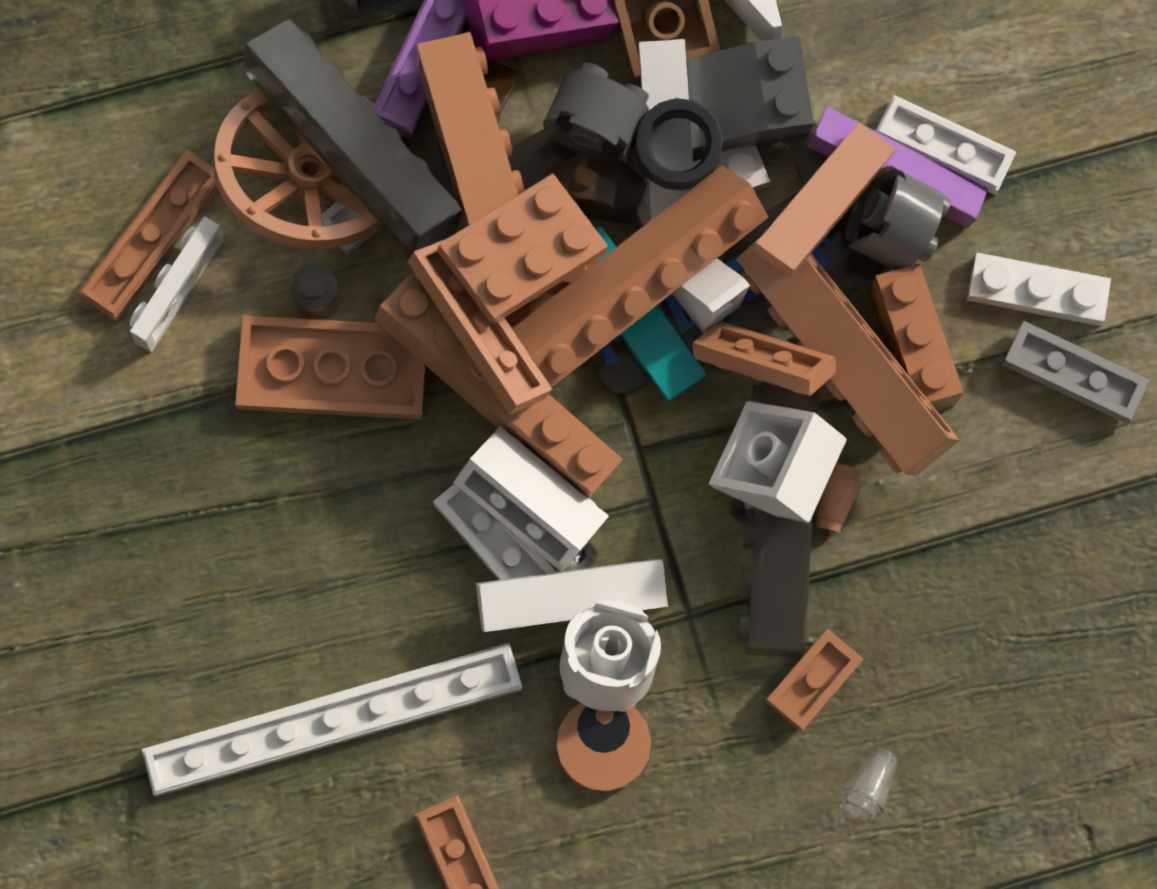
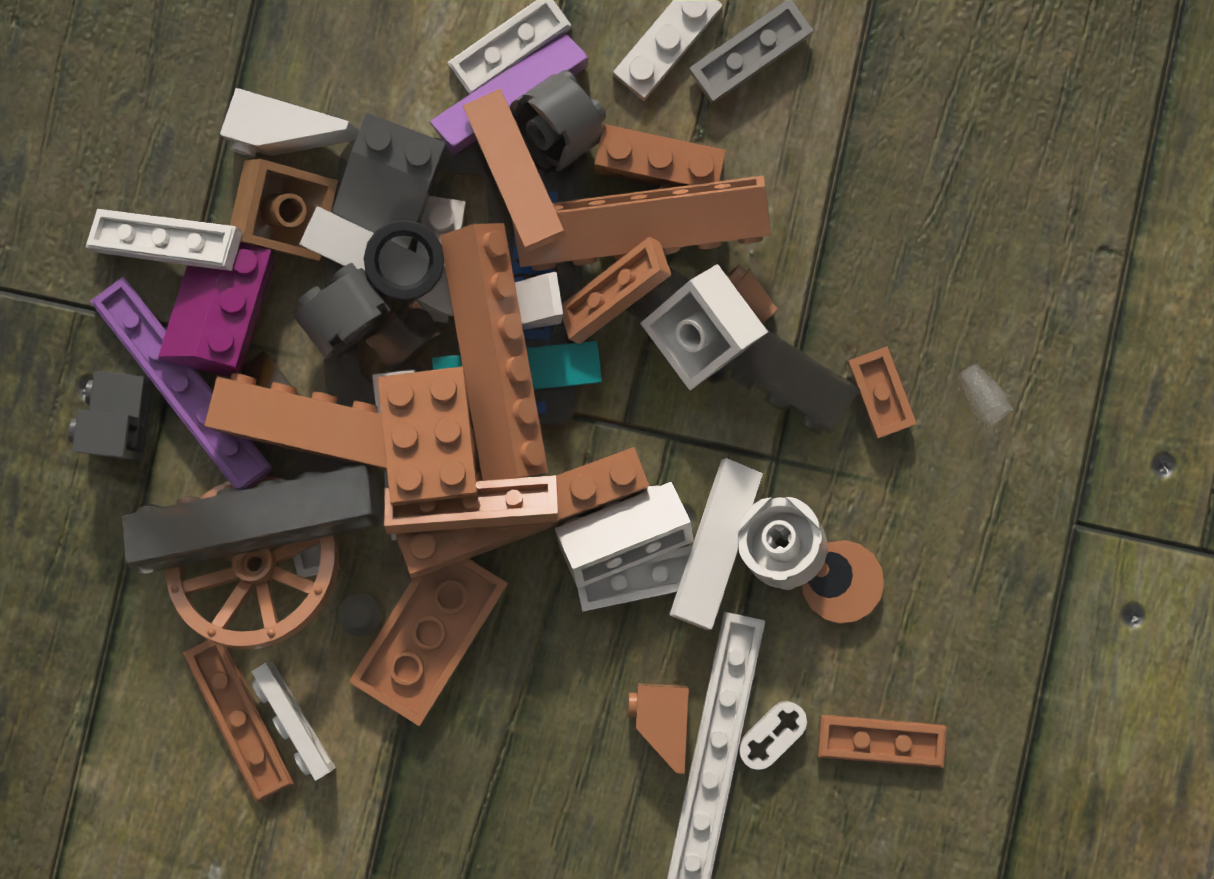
camera: 50 degrees left, 10 degrees up
none -> nougat slope [628,683,689,774]
none -> white beam [738,701,807,770]

